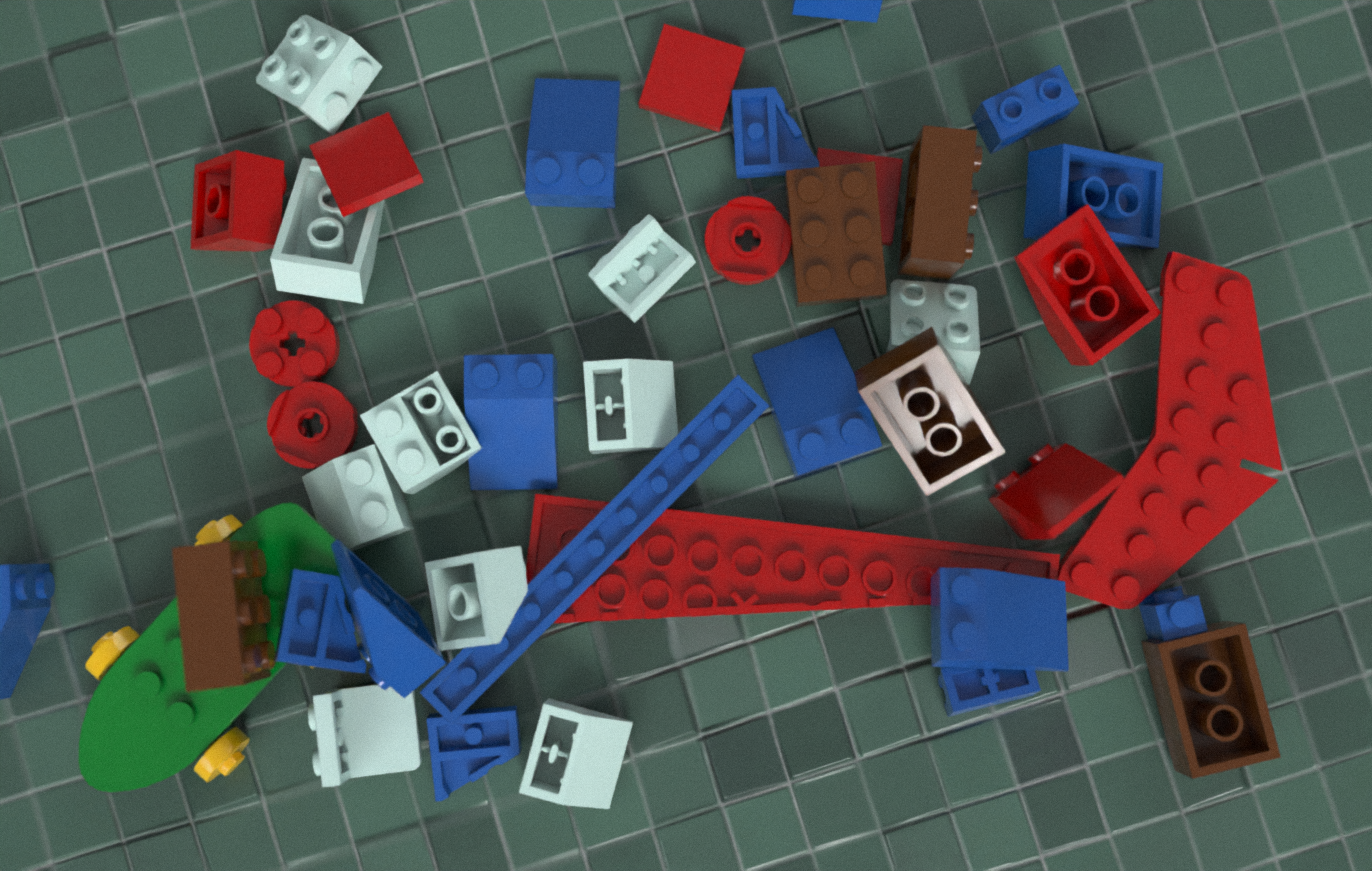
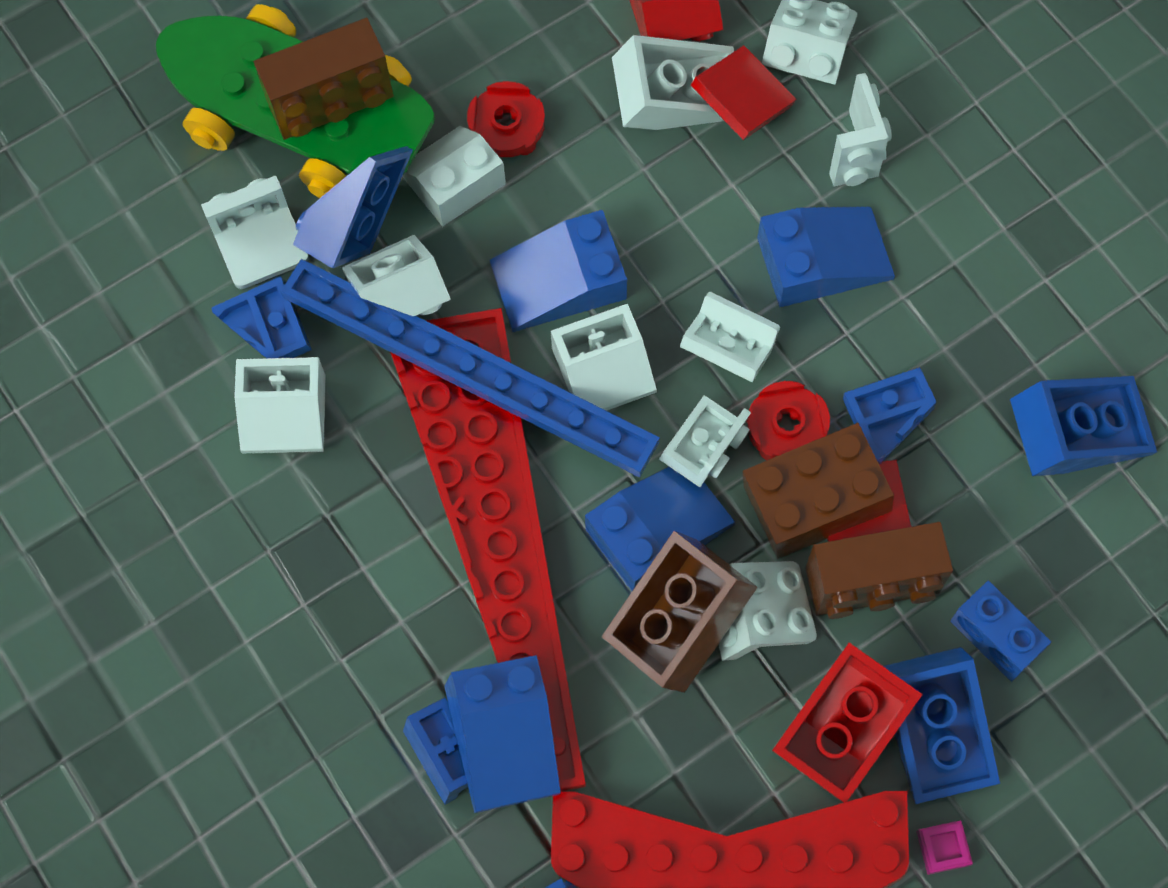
camera: 75 degrees right, 15 degrees down
red plate [249,300,340,388] -> none
blue wing [274,569,366,673] -> none
light aqua slope [360,371,482,494] -> none
red tile [638,24,746,132] -> none
red slope [988,443,1126,540] -> none
none -> light aqua bracket [659,395,751,487]
none -> light aqua bracket [829,73,892,187]
none -> dark pink tile [916,820,973,875]

